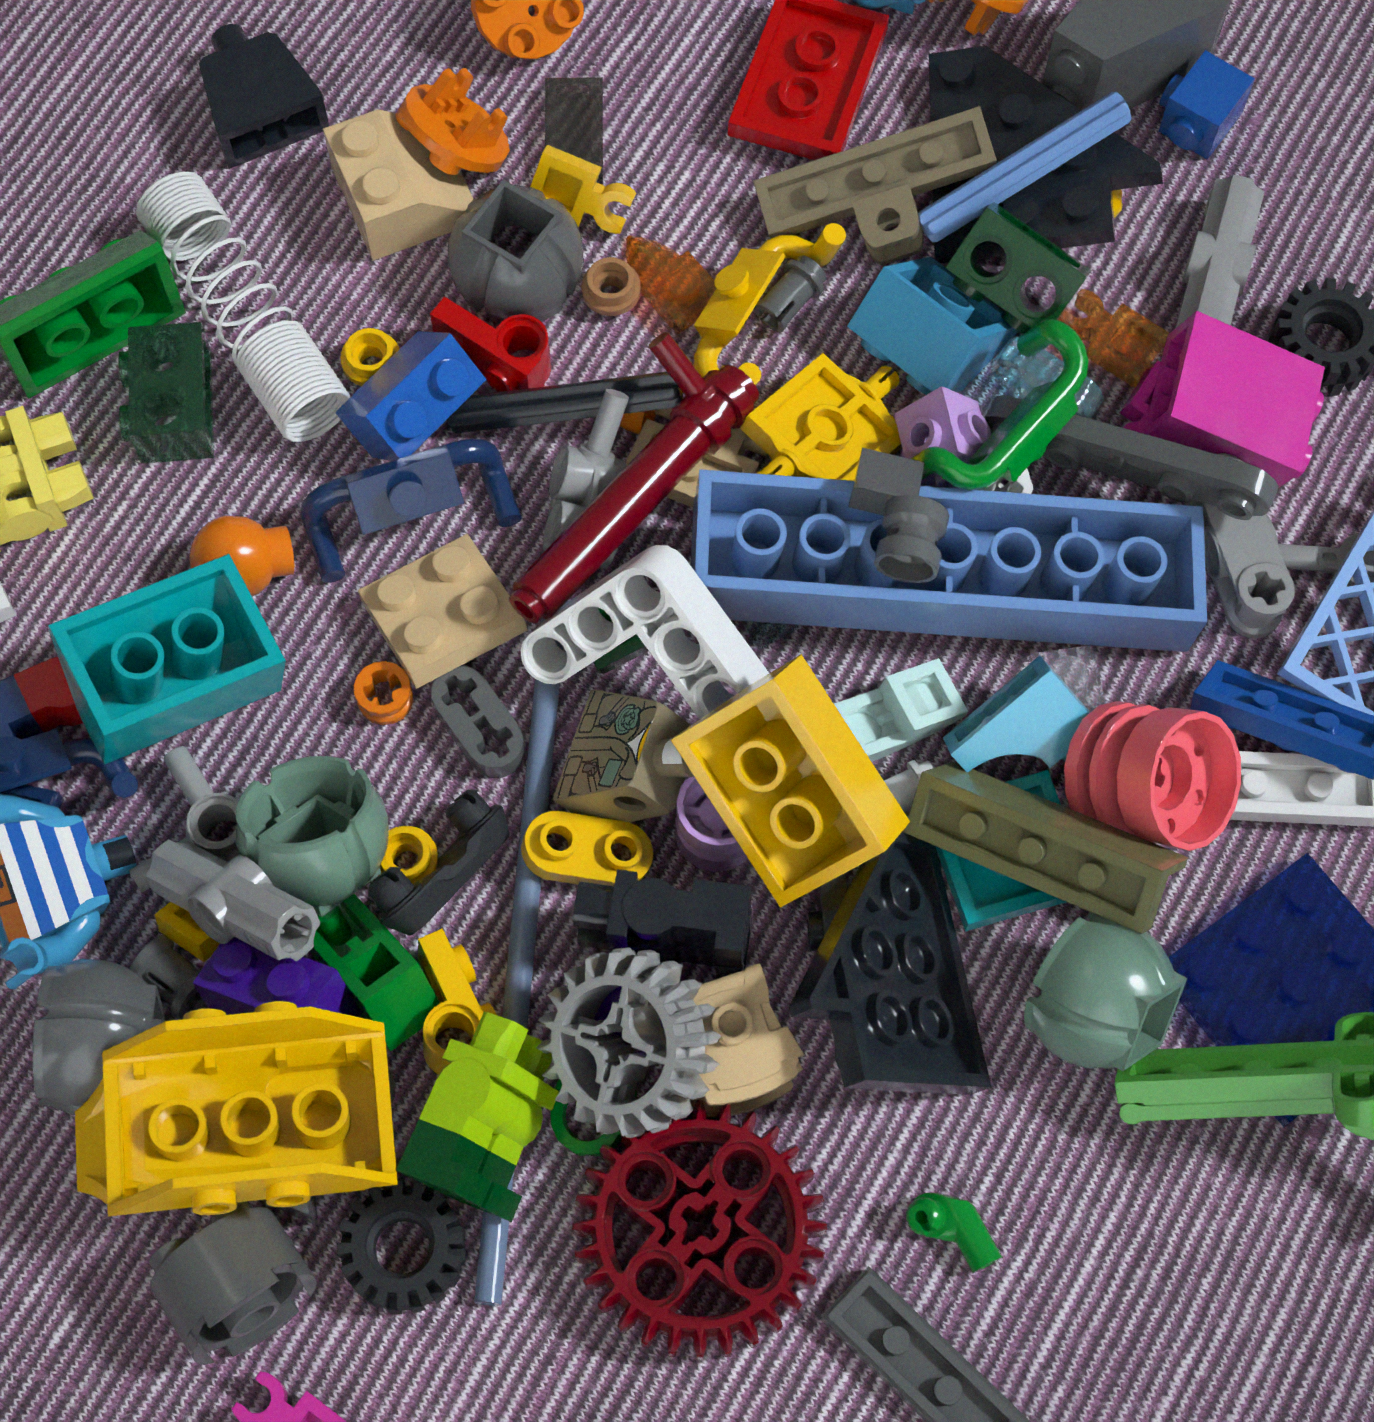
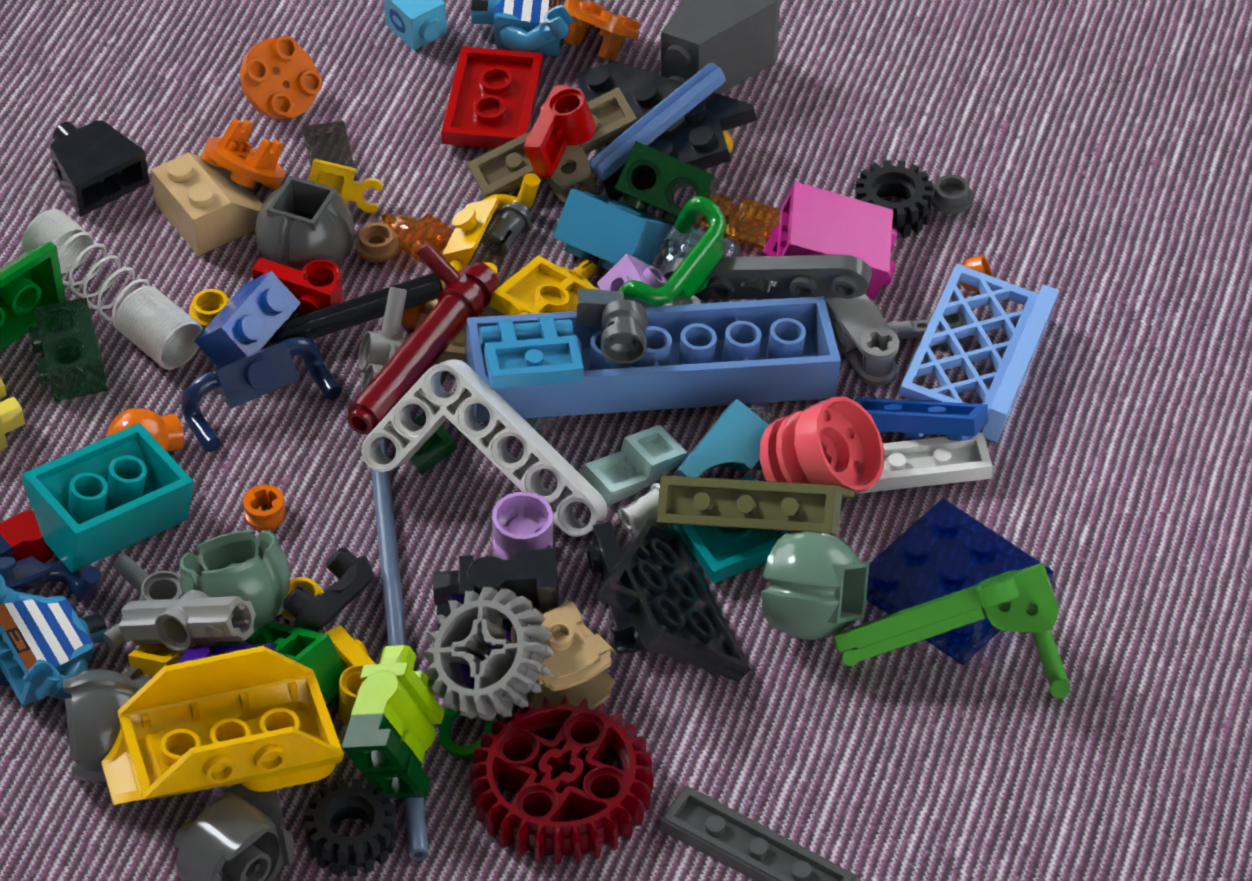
camera: 10 degrees left, 20 degrees down
tan plate [358,534,528,689] -> none
dark grey beam [431,666,525,778] -> none
yellow plate [521,811,653,886] -> none
dark tan torso [552,690,694,822] -> none
yellow slope [671,654,910,908] -> none
green arm [906,1193,1003,1274] -> none
blue brick [1158,50,1255,160] -> none
light grey piece [1175,174,1265,328] -> none
none -> dark azure plate [479,316,584,389]
none -> red plate [524,85,597,178]

